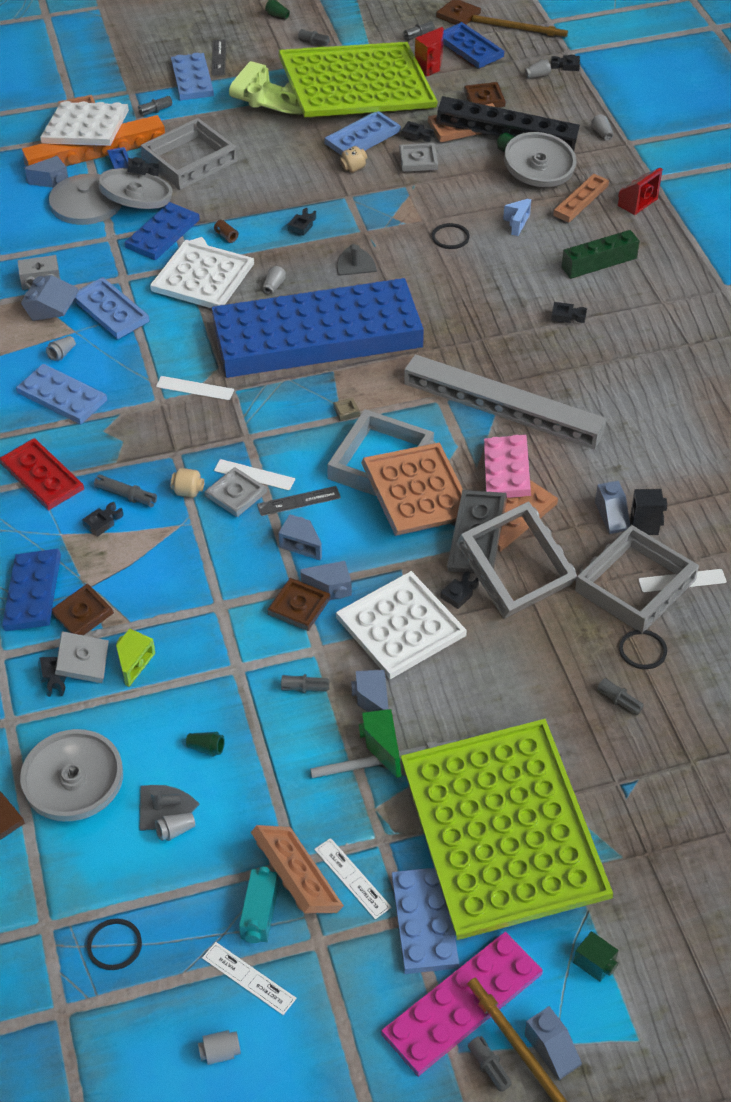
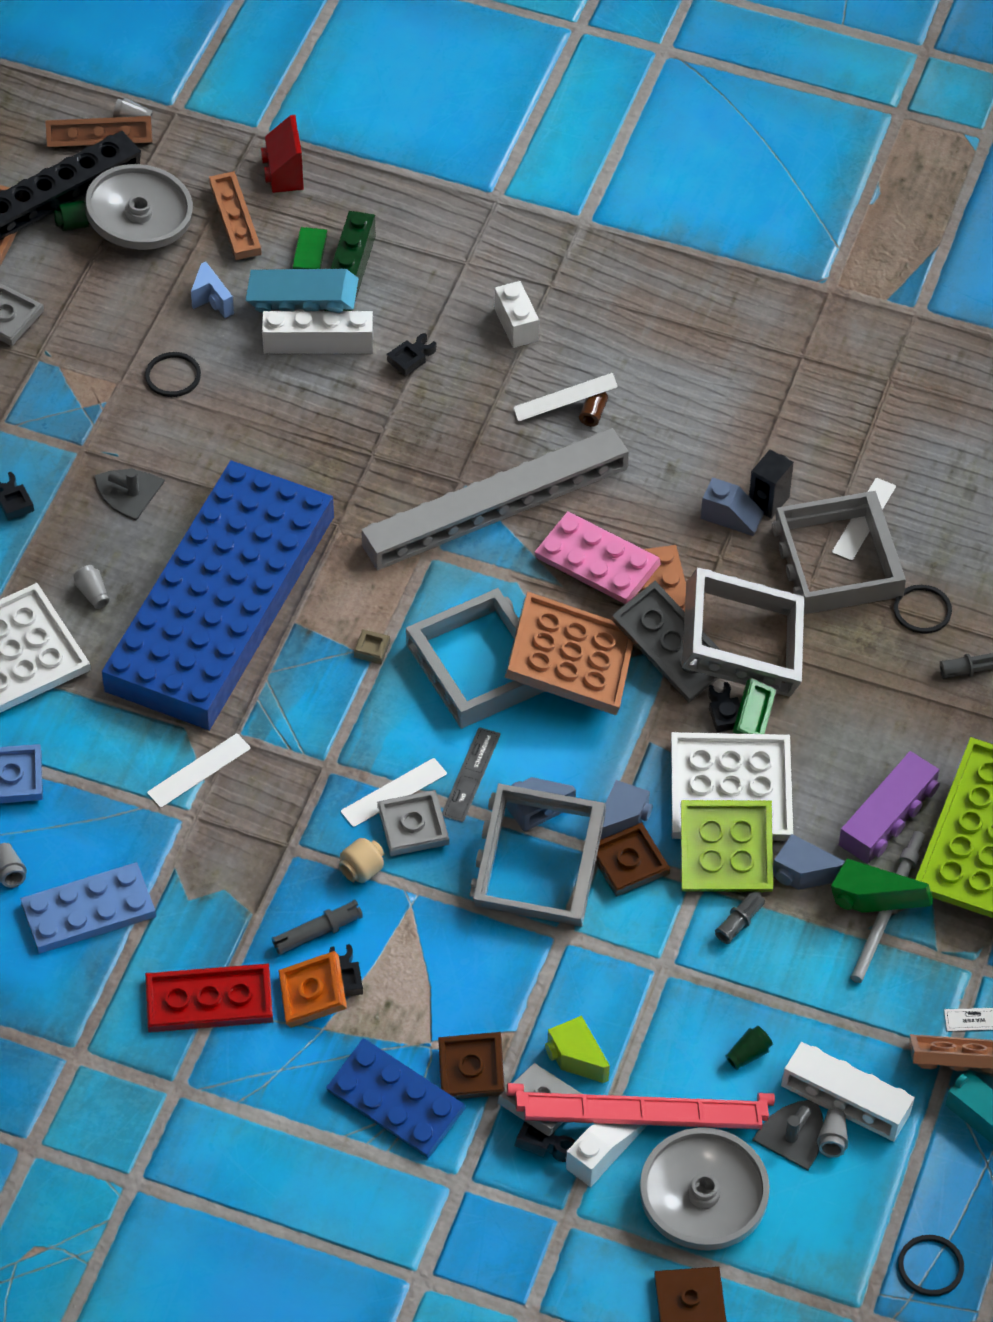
camera: 55 degrees left, 5 degrees up
none -> nougat plate [45,116,153,147]
none -> medium azure brick [246,269,359,313]
none -> white brick [262,311,373,354]
none -> orange tile [278,951,347,1028]
none -> green tile [293,227,327,269]
none -> light grey window [469,783,606,927]
none -> white brick [494,281,539,348]
none -> coral piece [507,1083,775,1130]
none -> white sticker [514,373,618,421]
none -> white slope [566,1123,647,1187]
none -> reddish brown piece [579,392,608,427]
none -> lime plate [680,800,773,892]
none -> tile [733,678,777,734]
none -> white brick [781,1042,915,1142]
none -> medium lavender brick [838,751,940,864]

